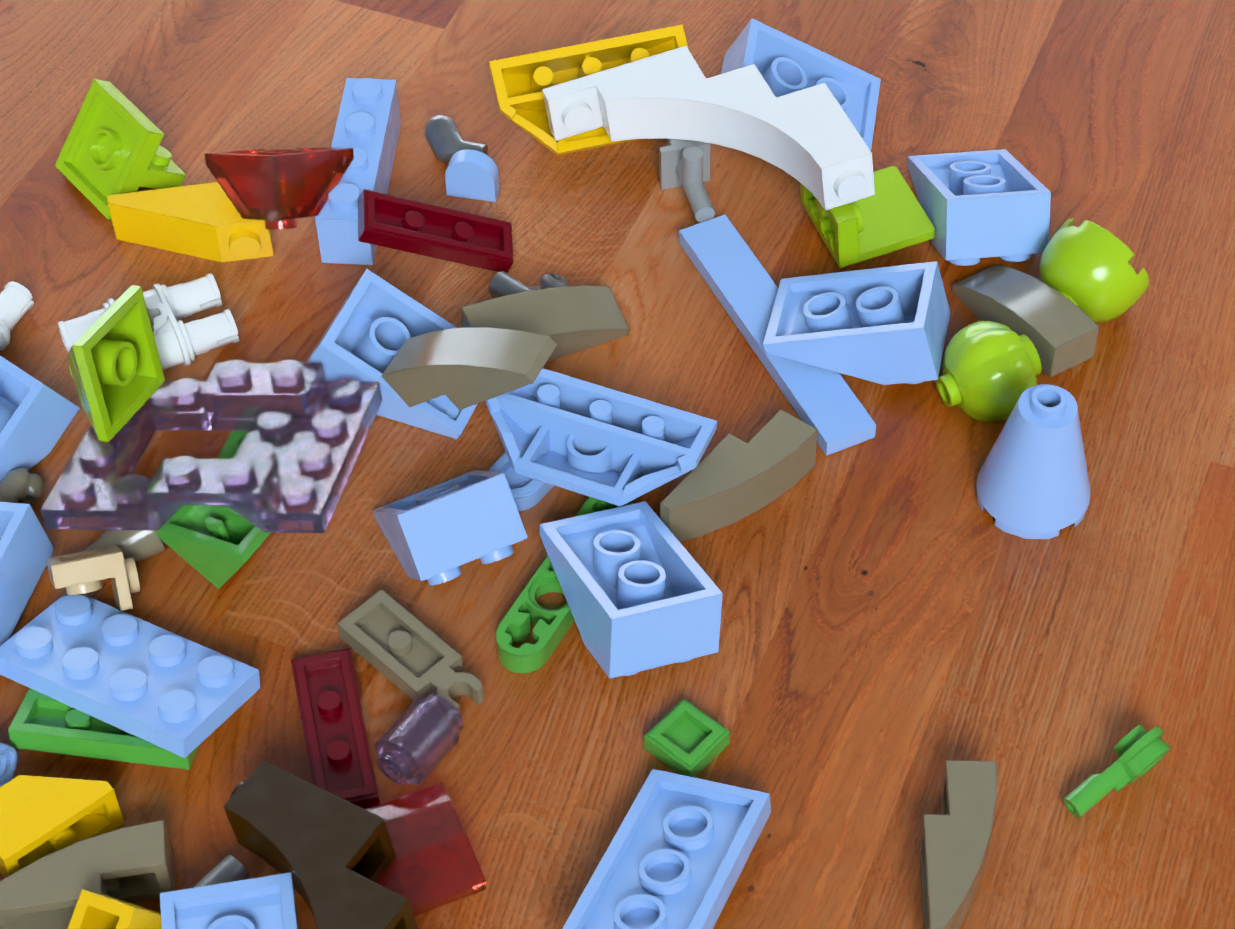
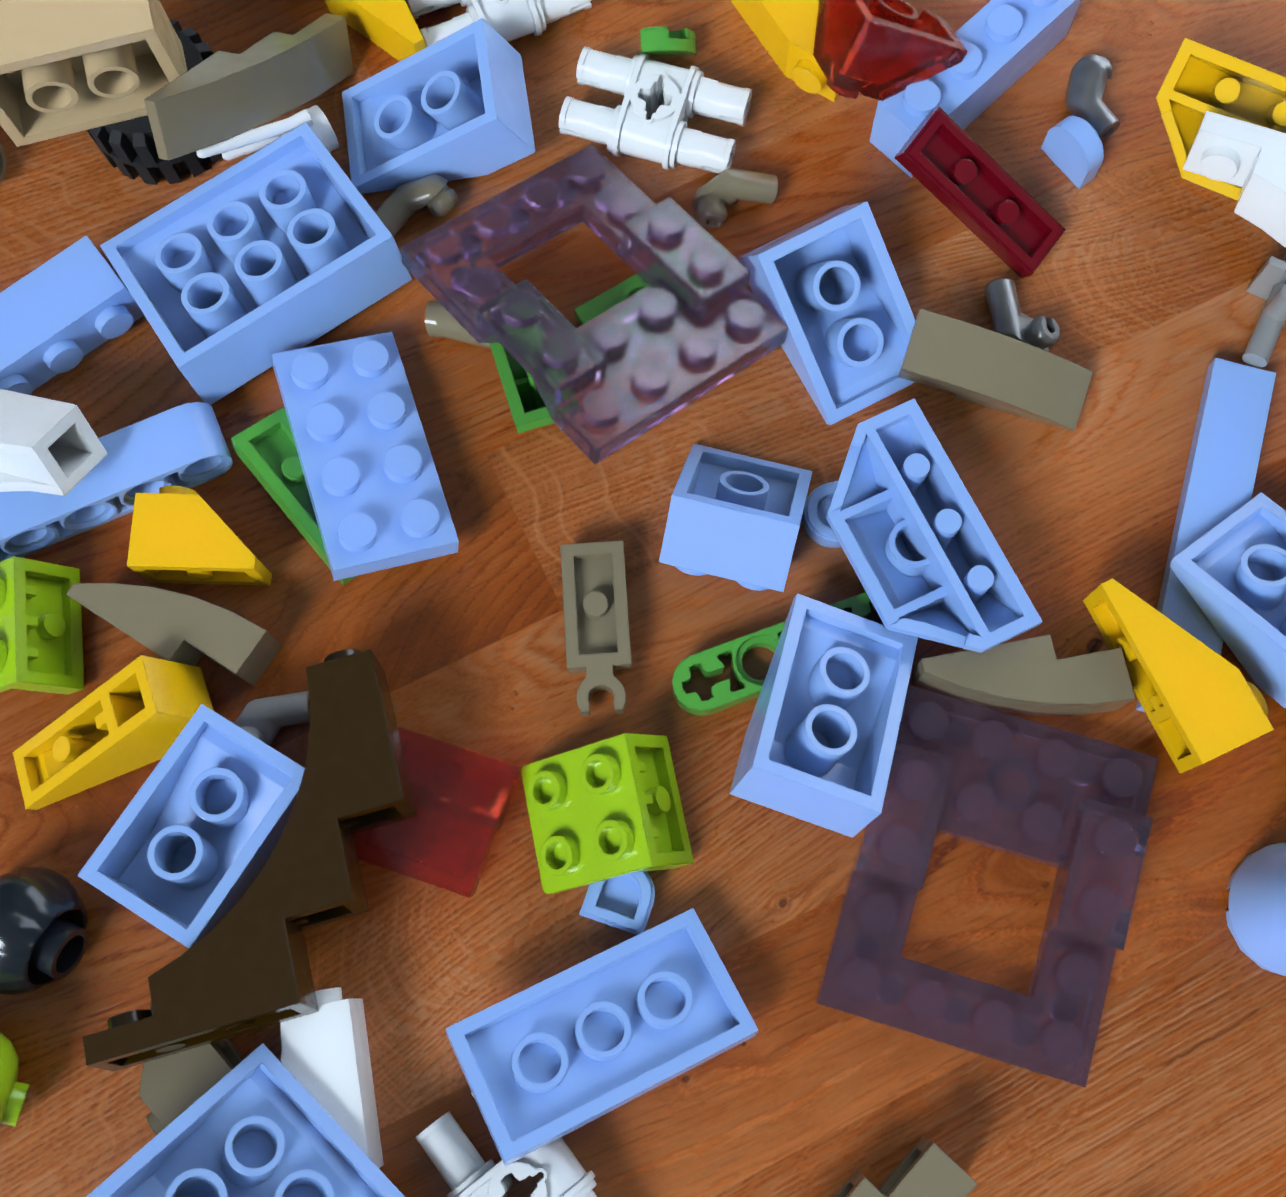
camera: 45 degrees right, 25 degrees up
tan bracket [46,545,140,611] -> none
lime slope [67,285,165,443] -> none
dark red tile [291,648,381,811] -> none
clear purple brick [375,694,464,785] -> none
dark tan slope [381,327,557,410] -> none
bright green tile [644,699,730,778] -> none
none -> lime bracket [521,733,694,894]
none -> light blue tile [579,871,655,935]
none -> bright green tile [639,26,697,58]
none -> dark tan arm [692,168,778,228]
none -> clear purple piece [815,685,1159,1087]
none -> yellow slope [1083,578,1274,773]

